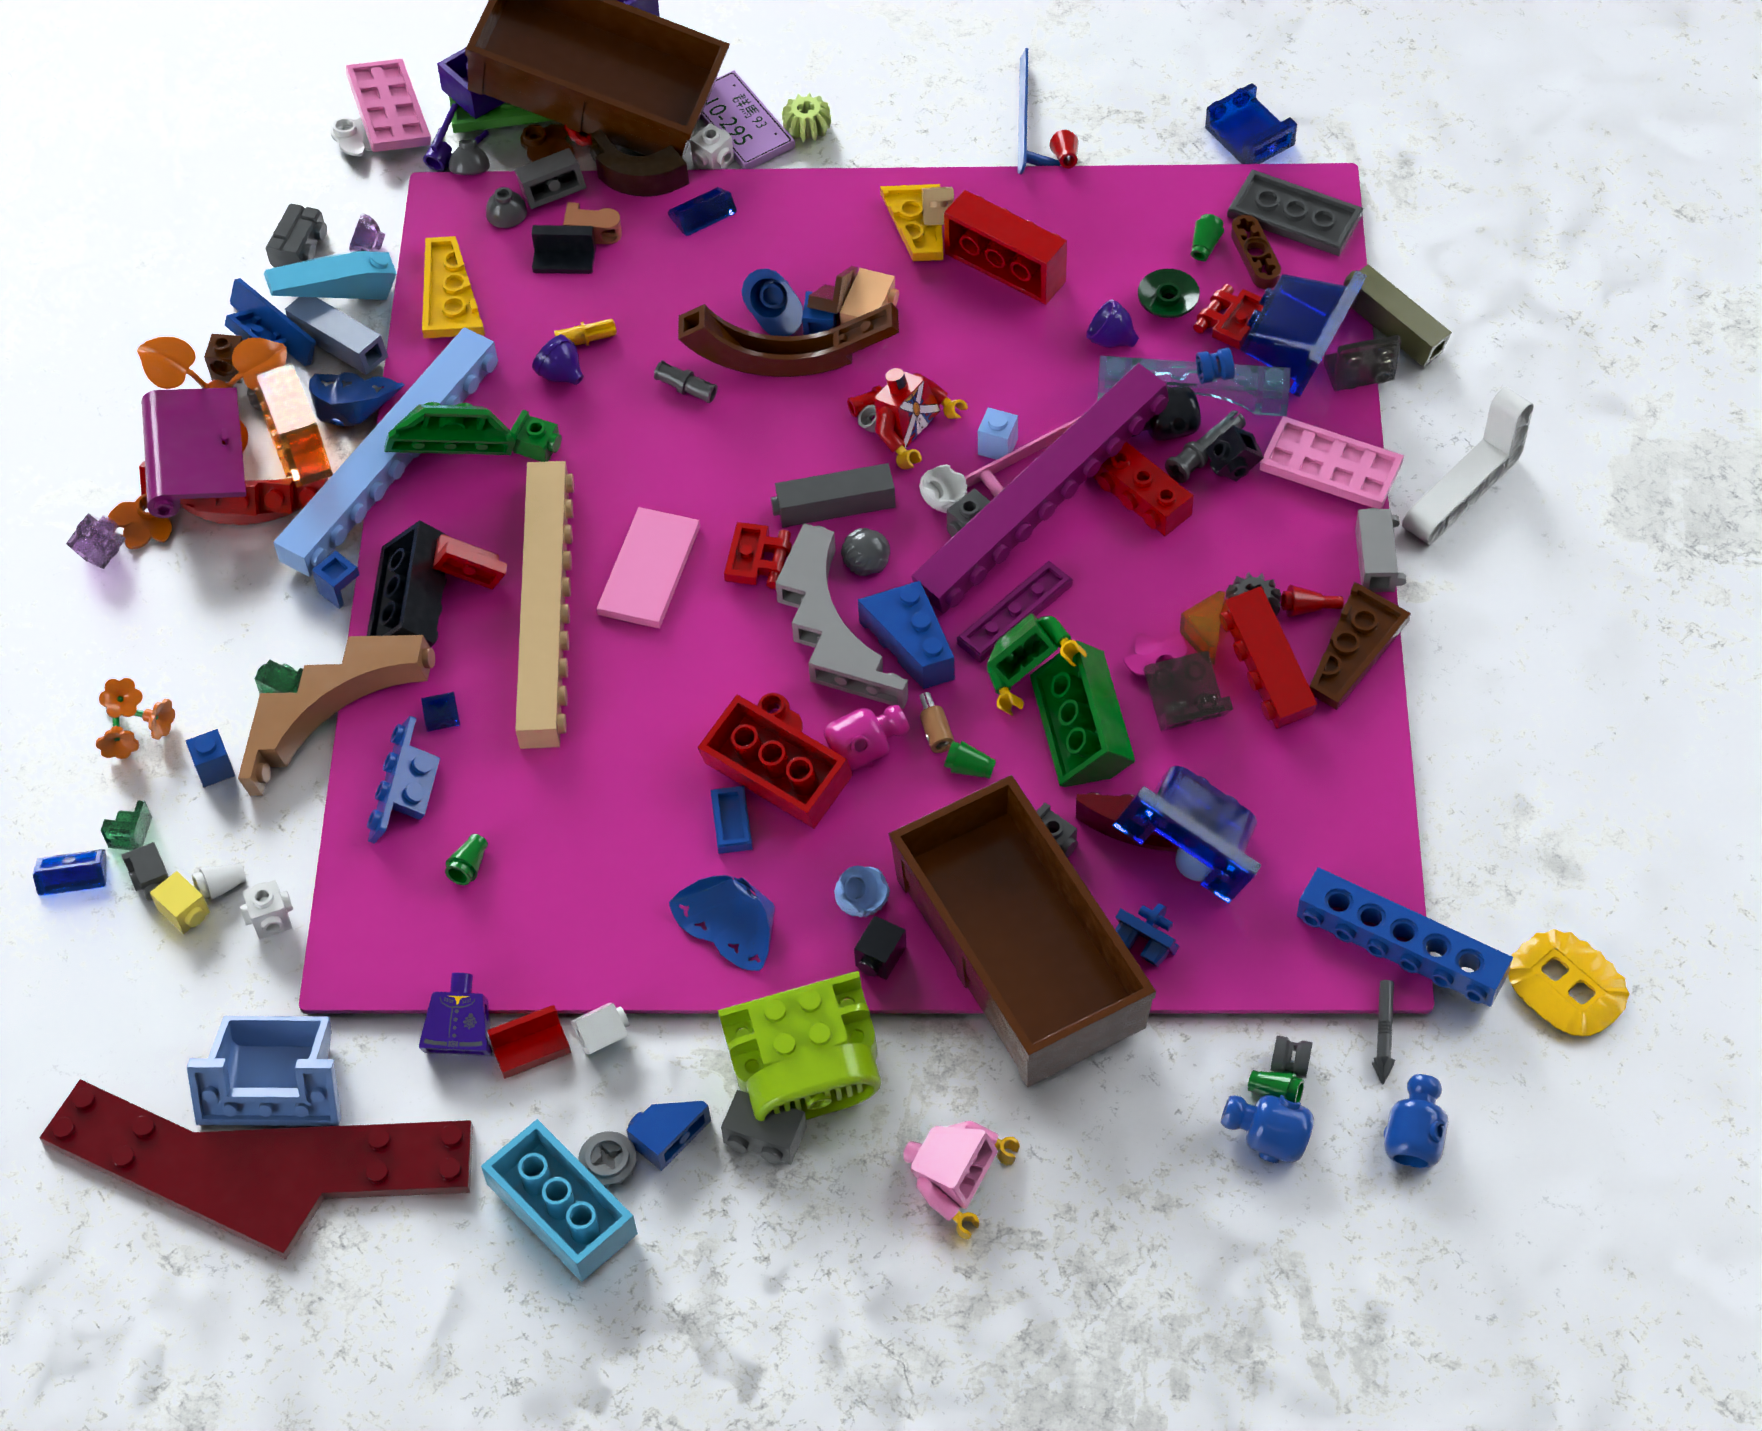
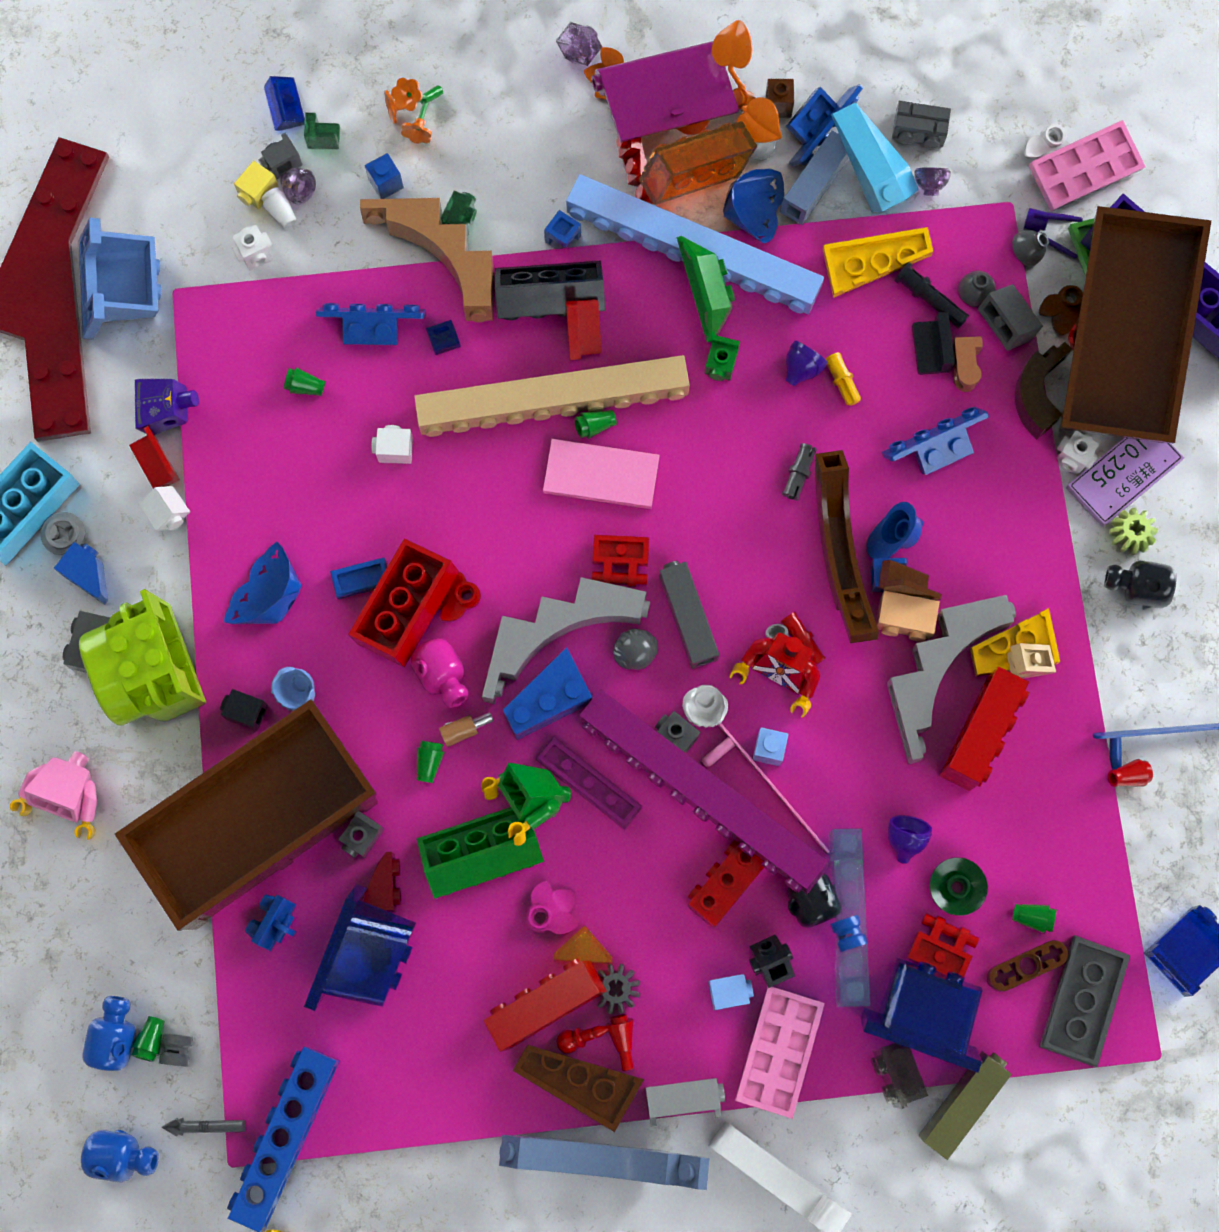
camera: 80 degrees right, 20 degrees up
clear blue slope [668,187,737,236] -> none
clear smoke bracket [1143,651,1233,731] -> none
dark grey pin [1165,410,1246,483] -> none
none -> clear purple brick [280,168,316,205]
none -> white brick [372,425,413,464]
none -> sand blue arch [499,1135,710,1190]
none -> red bar [556,1026,609,1054]
none -> green cone [574,410,617,439]
none -> light blue brick [708,974,754,1011]
none -> bracket [882,407,989,475]
none -> light grey arch [887,595,1016,764]
none -> black pin [894,262,970,329]
none -> black piece [1104,560,1177,610]

